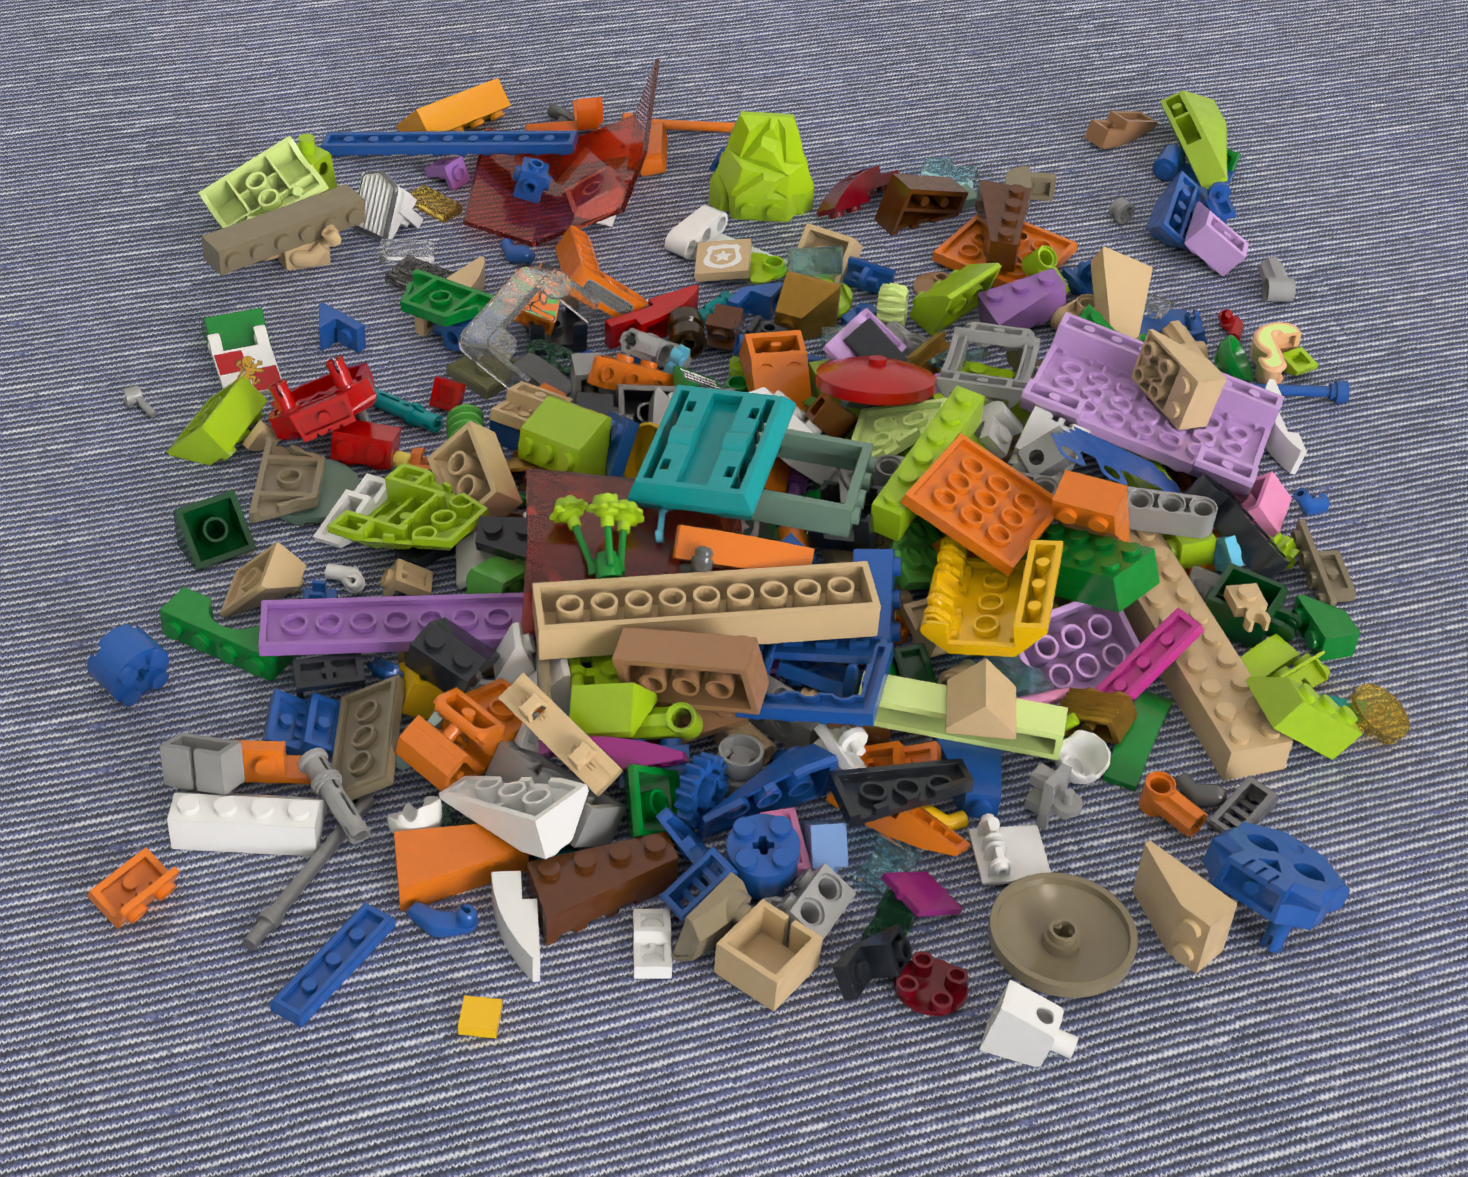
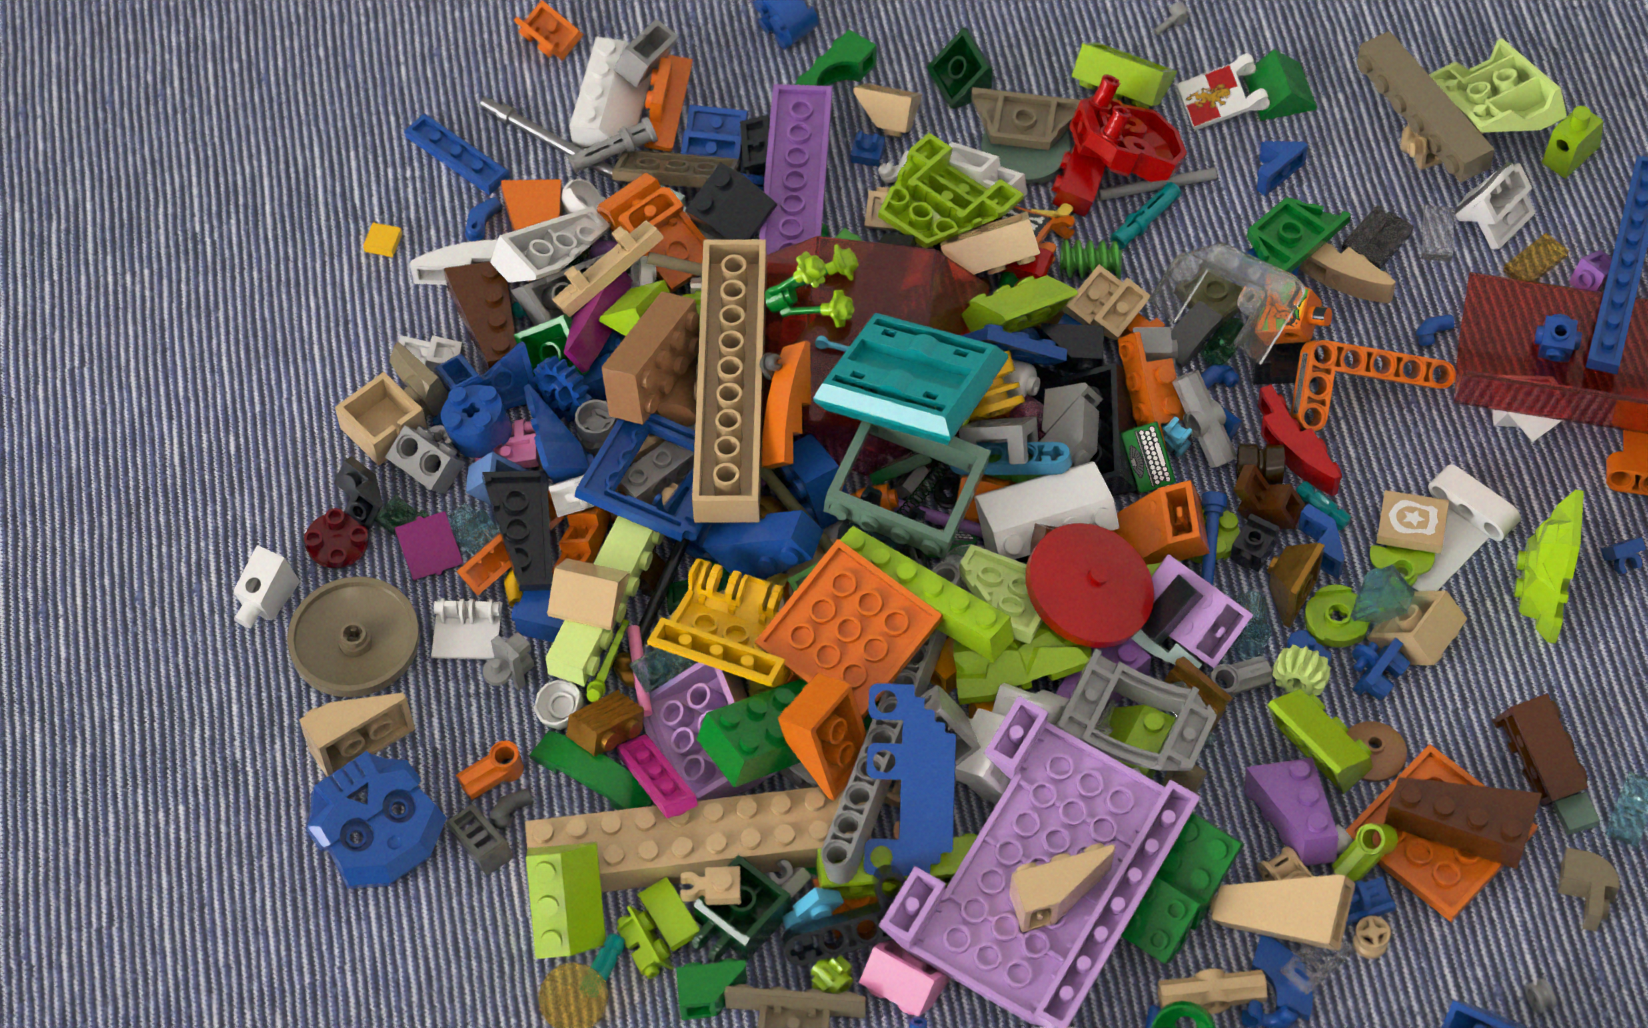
camera: 105 degrees right, 15 degrees up
red tile [429,376,466,411] -> none
dark red slope [817,165,899,219] -> none

